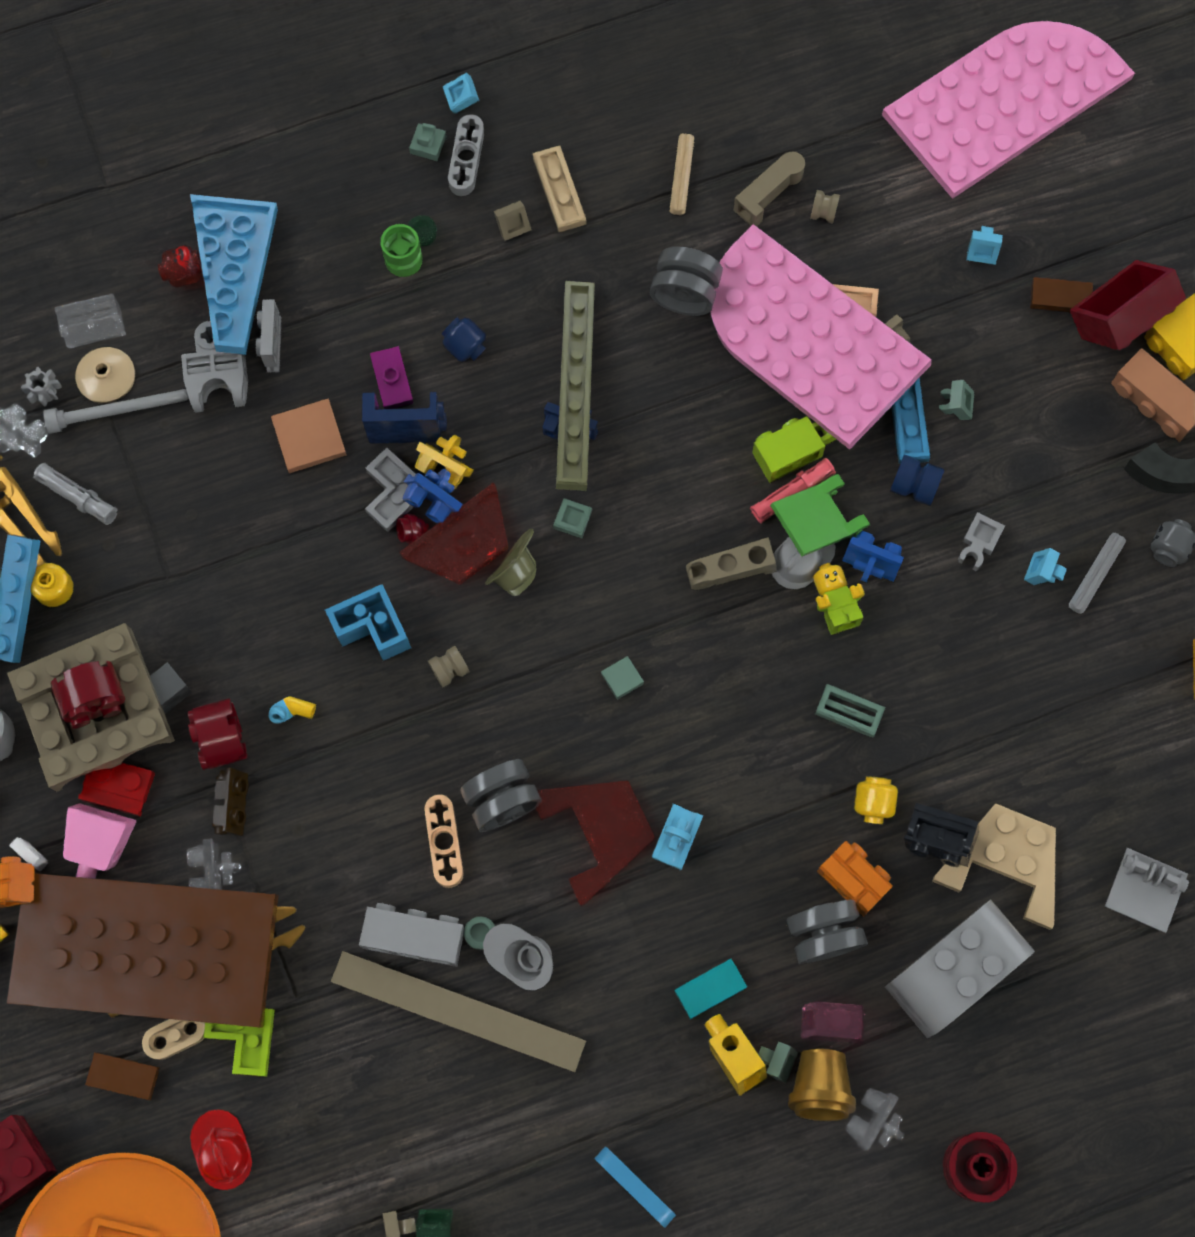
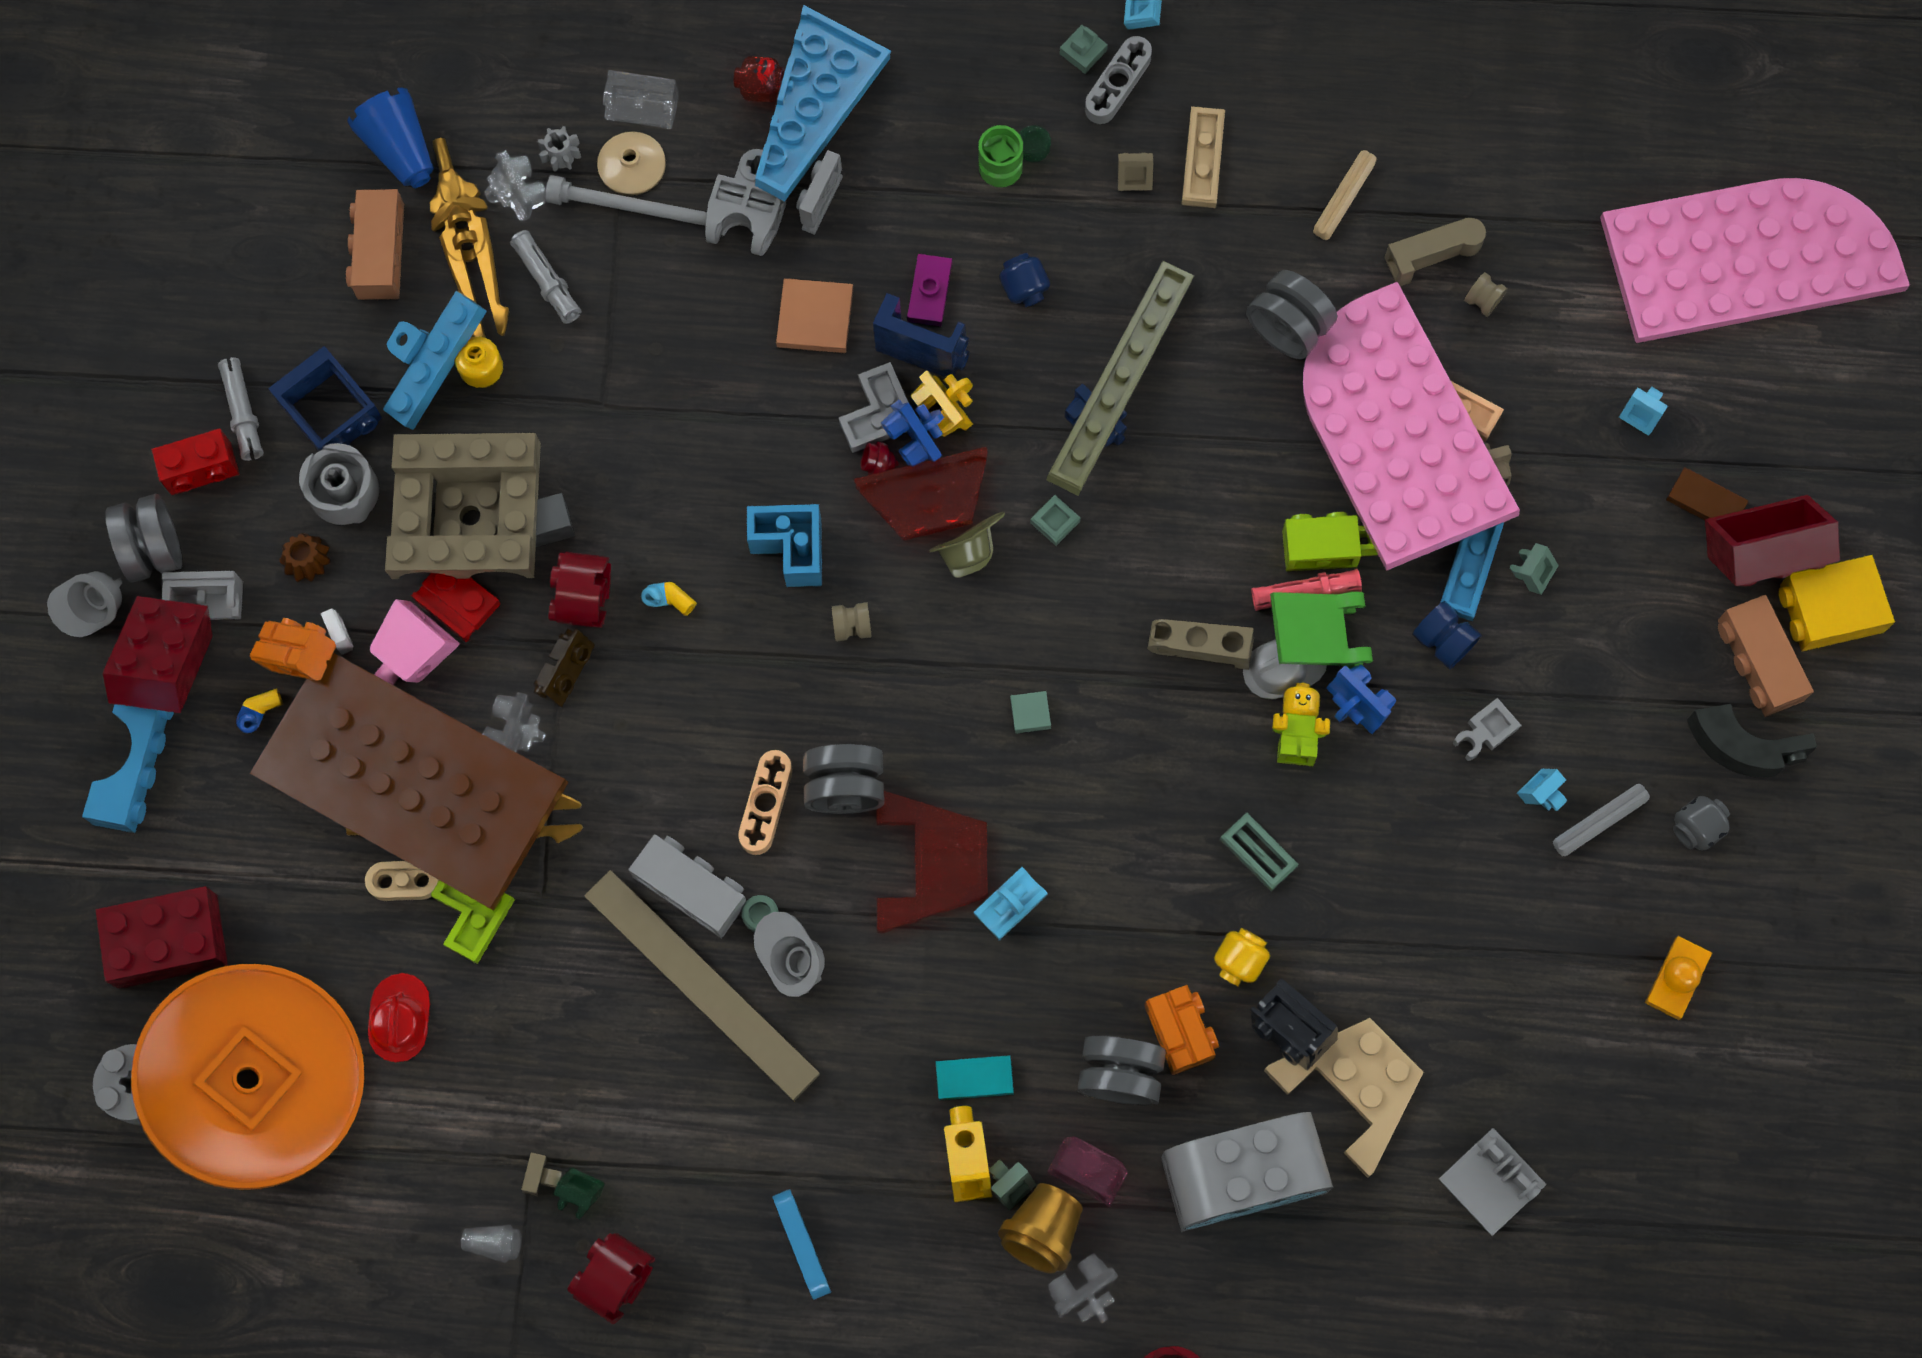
camera: 25 degrees right, 0 degrees up
dark red brick [50,661,125,729] -> none
reddish brown tile [85,1052,160,1100] -> none

